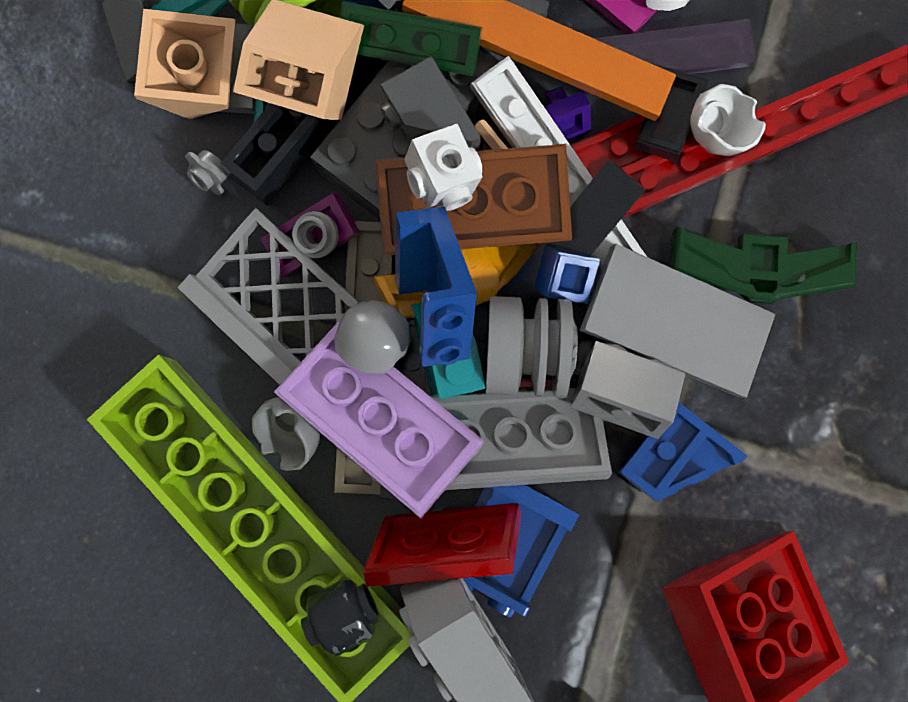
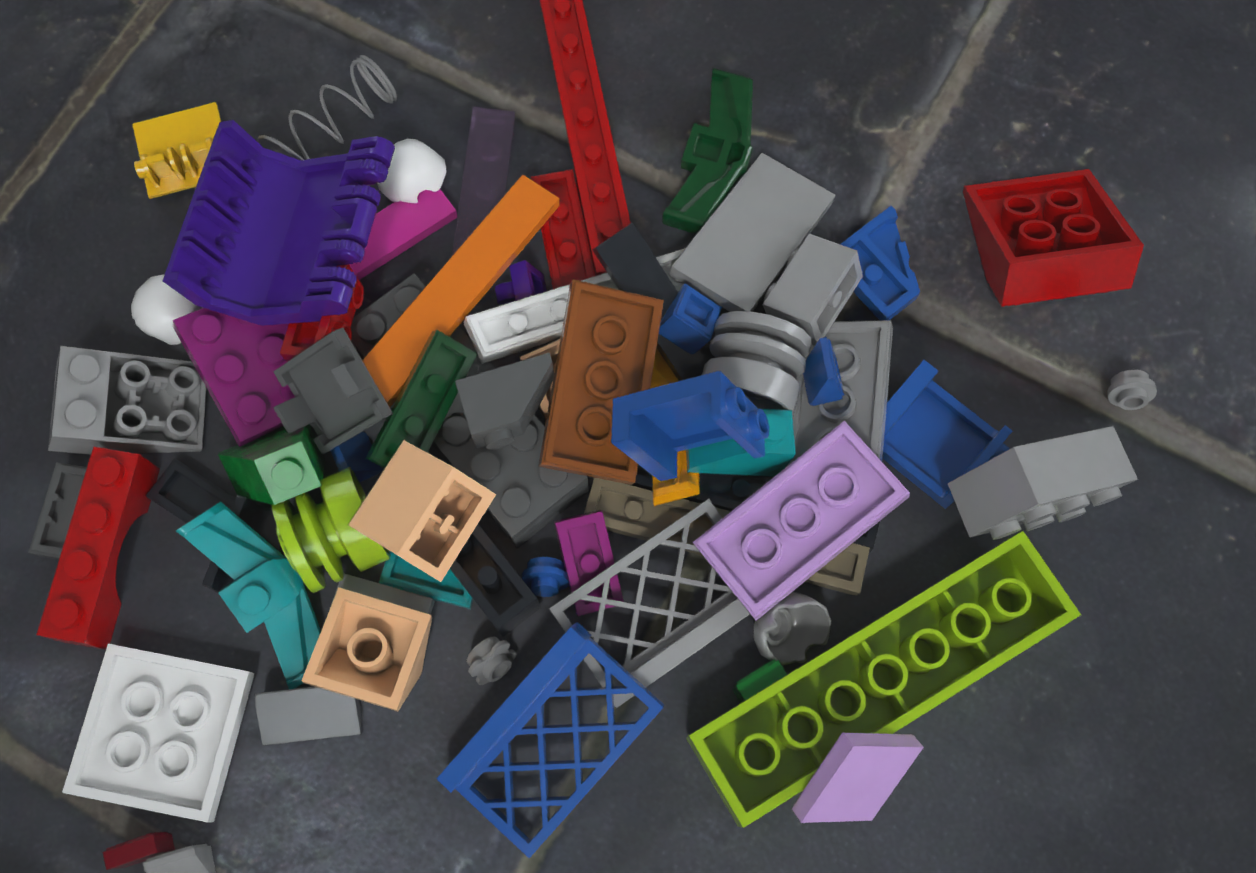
camera: 80 degrees left, 10 degrees down
light grey plate [292,211,339,258] -> none
black head [301,579,380,656] -> none
light grey hair [334,300,411,374] -> none
red tile [363,503,521,587] -> none
white brick [404,124,483,211] -> none
black tile [635,67,709,162] -> none
white hair [690,84,766,156] -> none
none -> blue fence [436,622,664,858]
none -> blue plate [521,557,569,597]
none -> green tile [732,659,787,704]
none -> lavender tile [792,732,924,823]
none -> blue slope [803,337,844,406]

